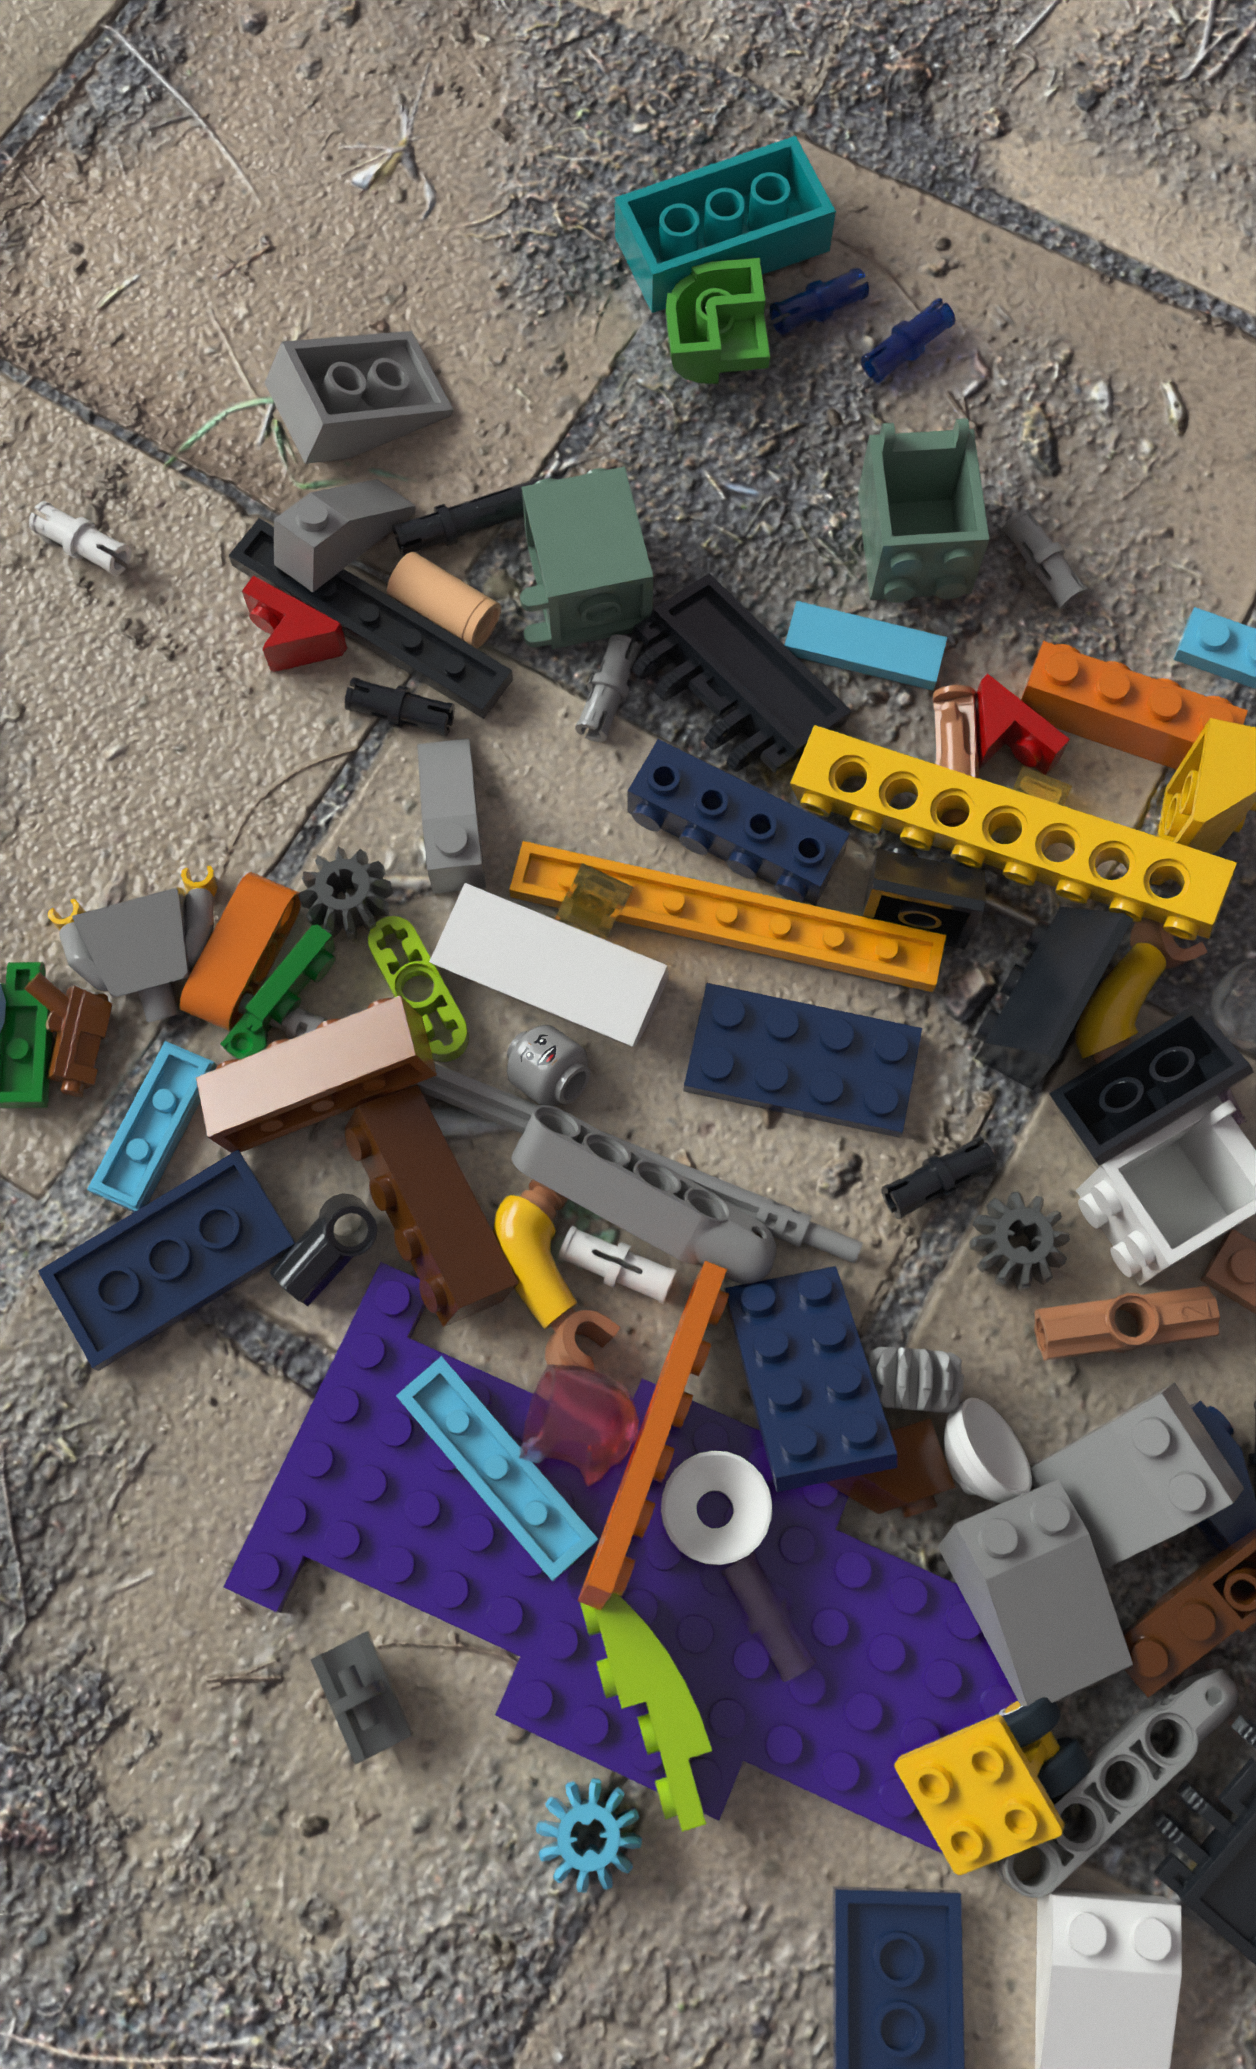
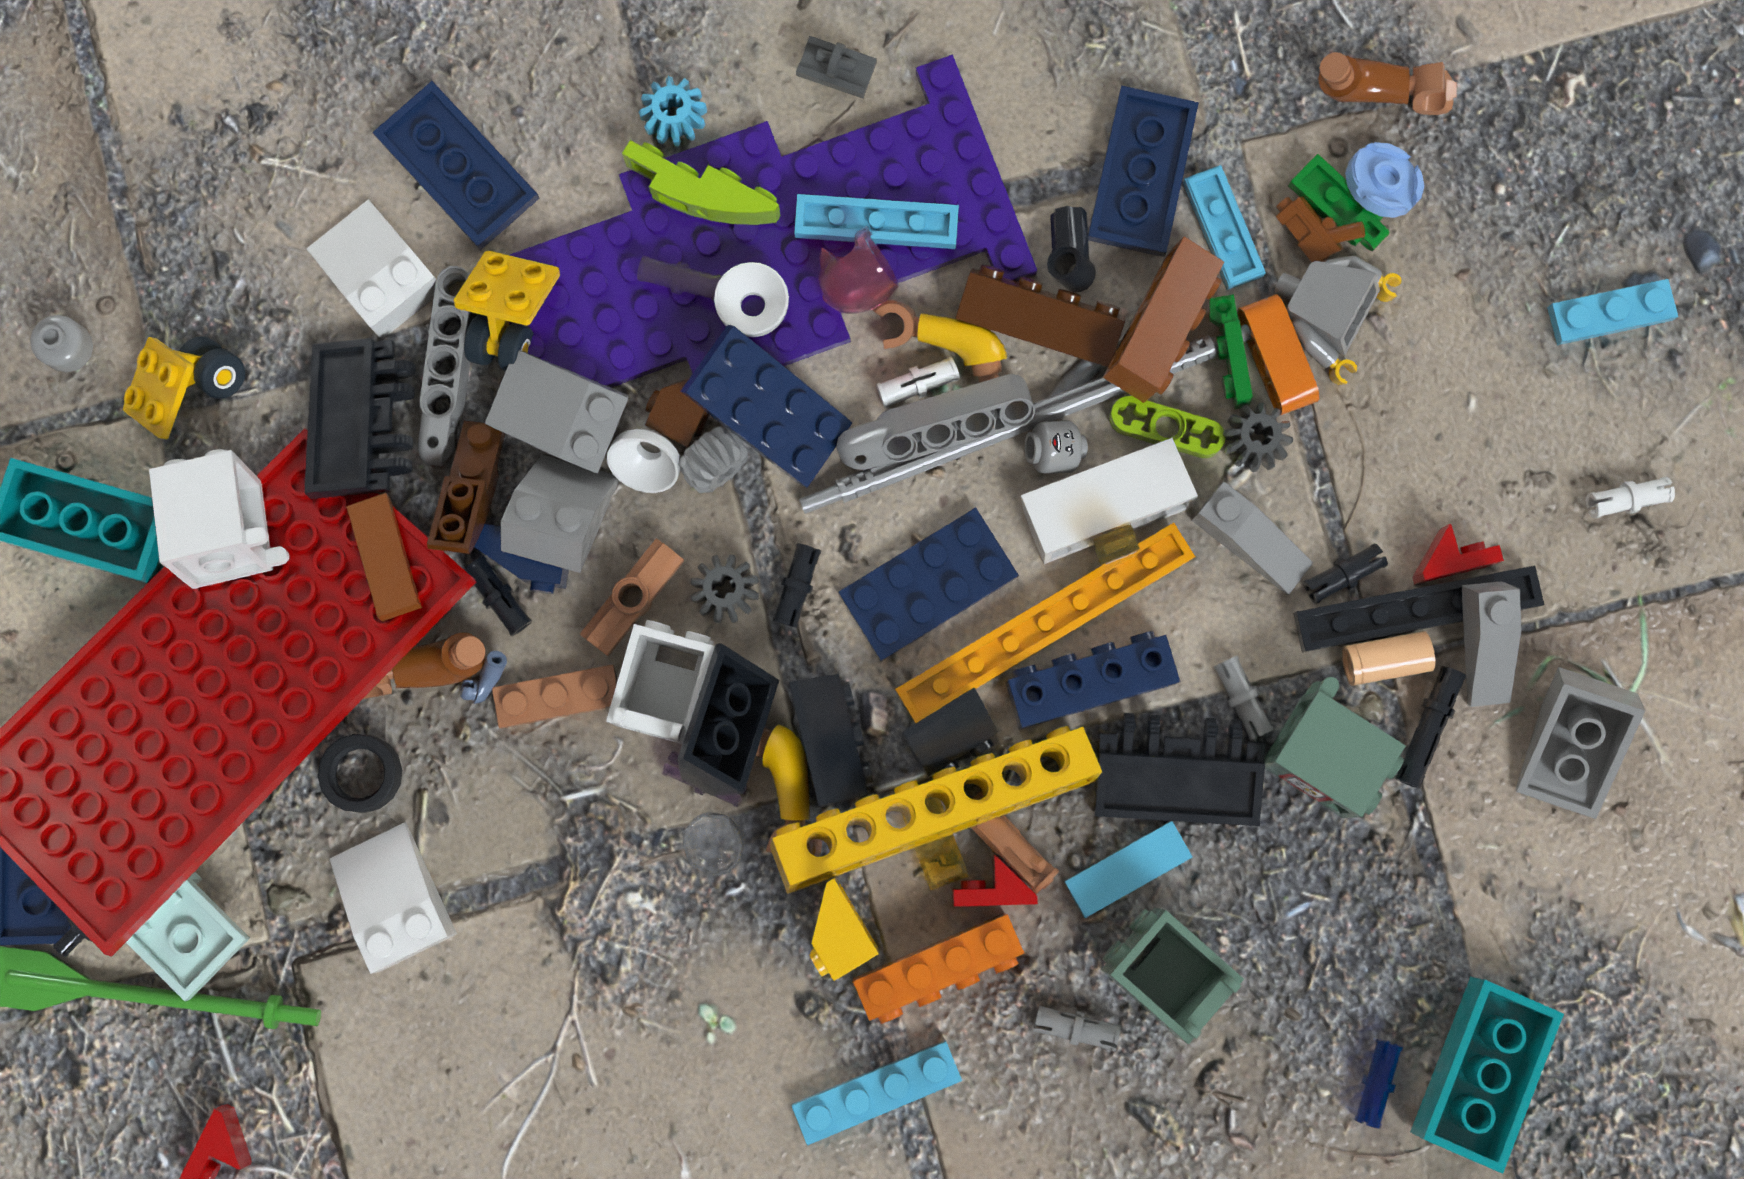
camera: 135 degrees right, 10 degrees up
orange plate [578,1261,729,1611] -> none
bright green brick [666,258,770,384] -> none
clear blue pin [860,298,956,383] -> none

